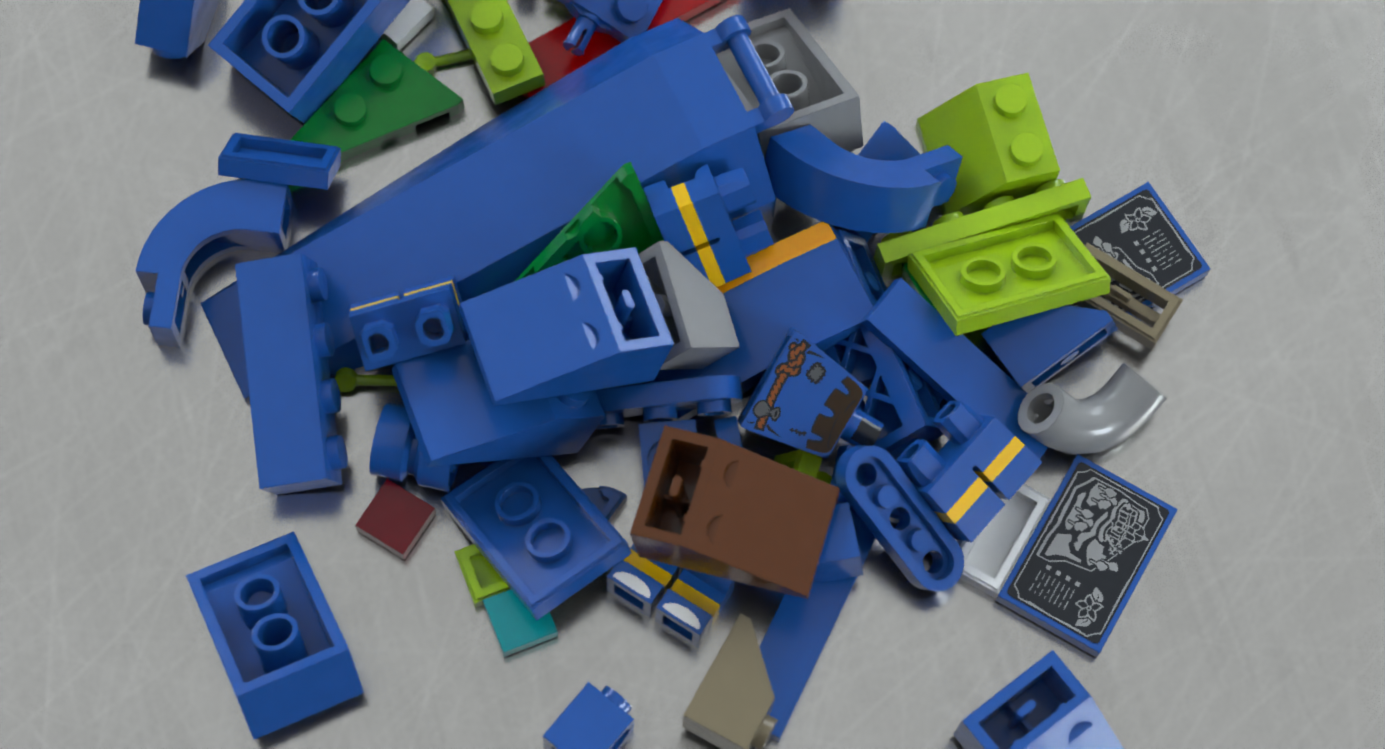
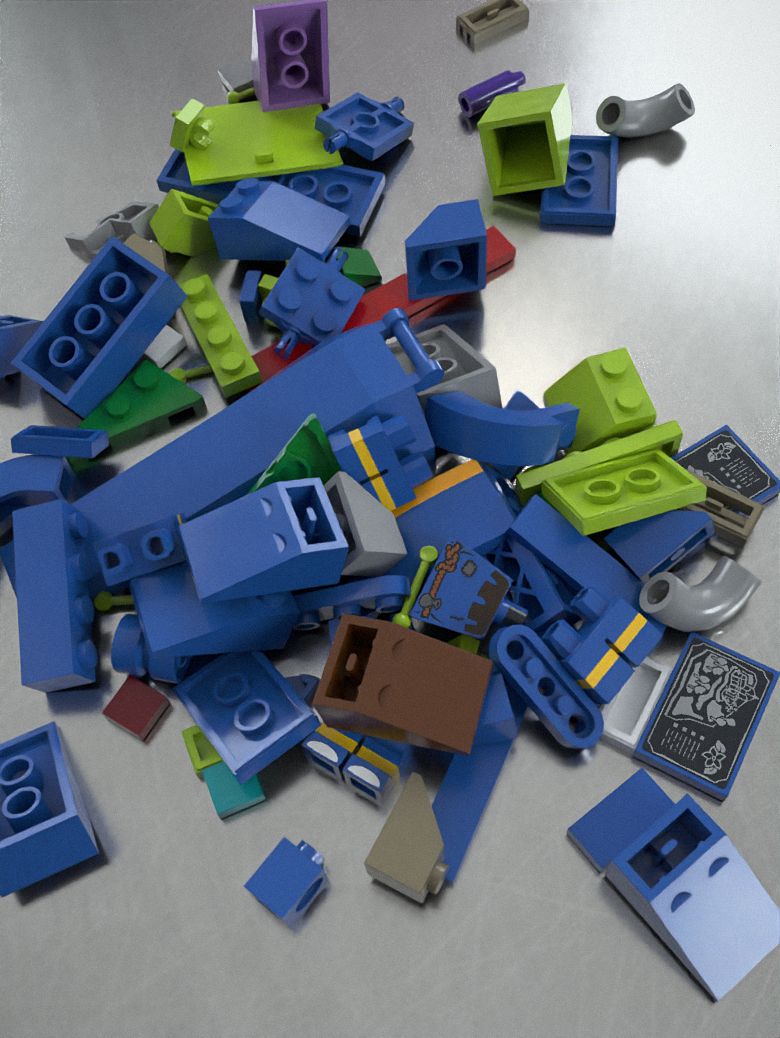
camera: 10 degrees right, 10 degrees down
none -> lime hinge [392,545,438,628]
none -> blue tile [567,768,675,873]

